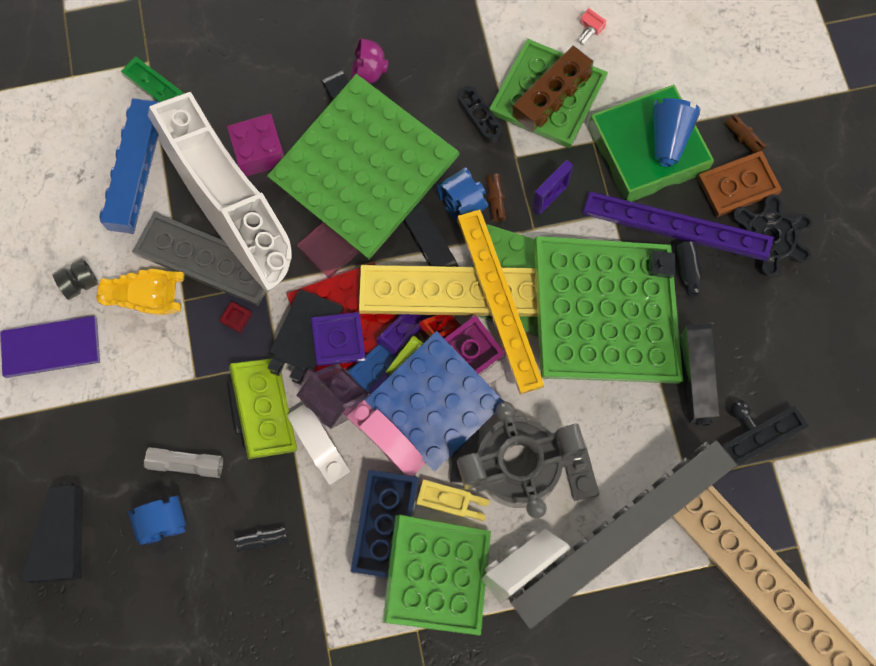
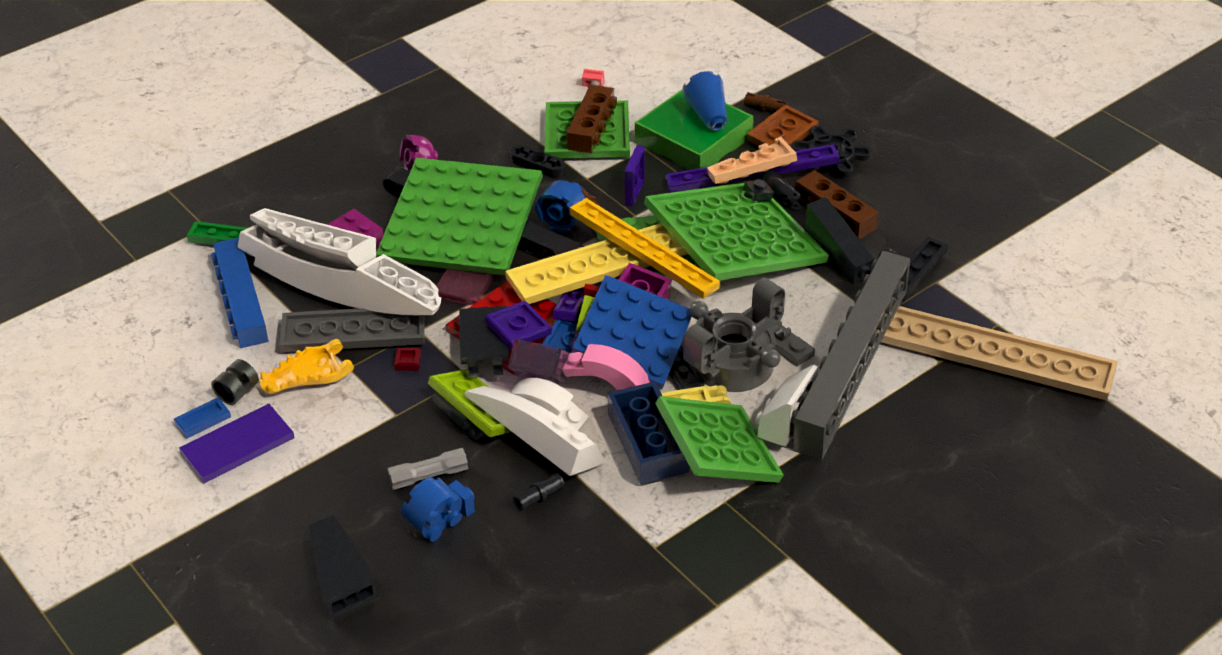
camera: 30 degrees left, 30 degrees down
none -> blue tile [173,397,231,439]
none -> white wedge [250,208,376,271]
none -> blue plate [448,480,475,517]
none -> white wedge [465,386,605,476]
none -> light nougat wing [707,137,797,184]
none -> reddish brown brick [795,170,879,240]

